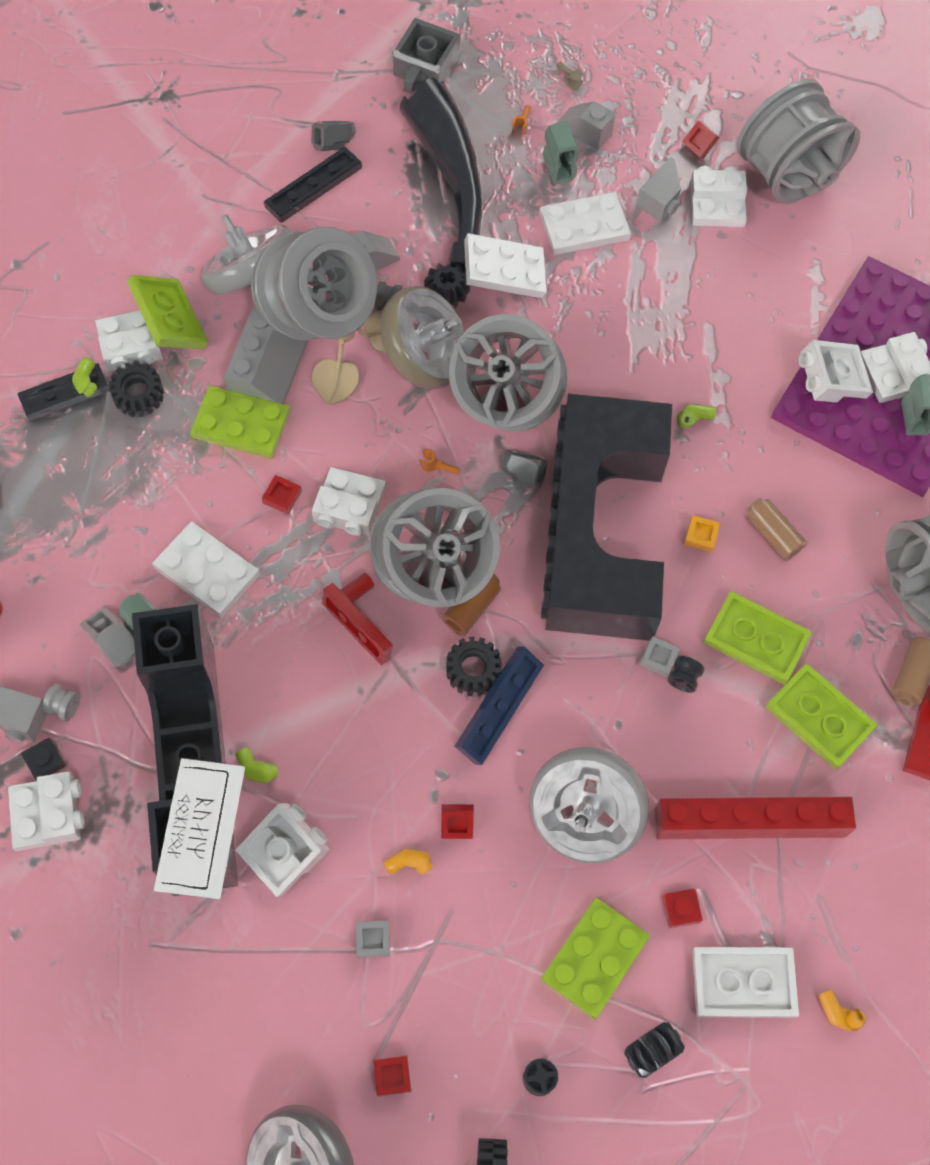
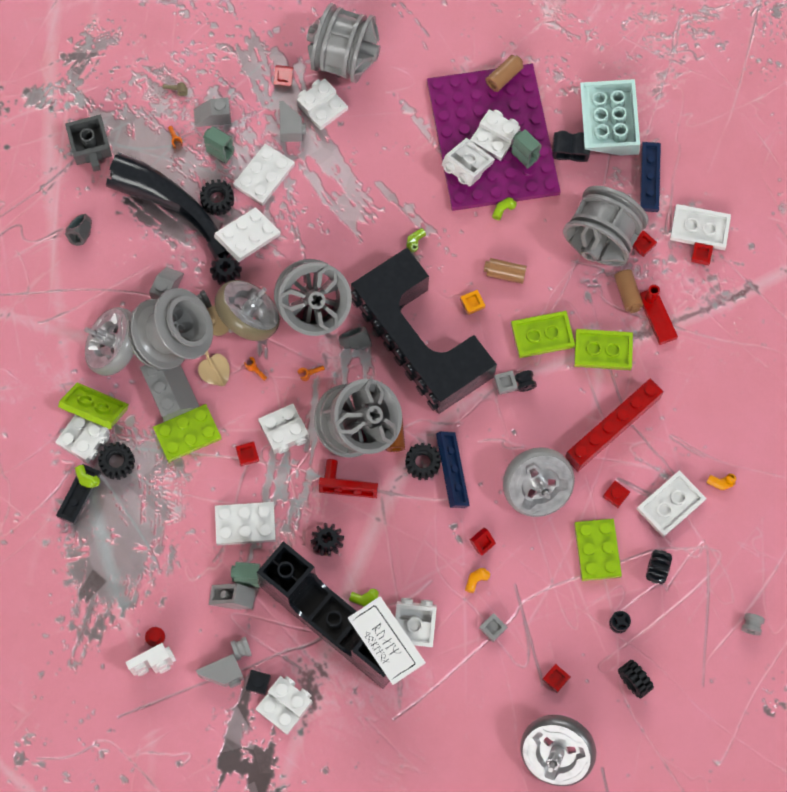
camera: 40 degrees left, 5 degrees up
black tile [264,147,362,223] -> none
none -> black tyre [200,179,234,216]
none -> orange hand [244,357,267,381]
none -> black gear [311,523,344,557]
none -> lime arm [492,197,517,220]

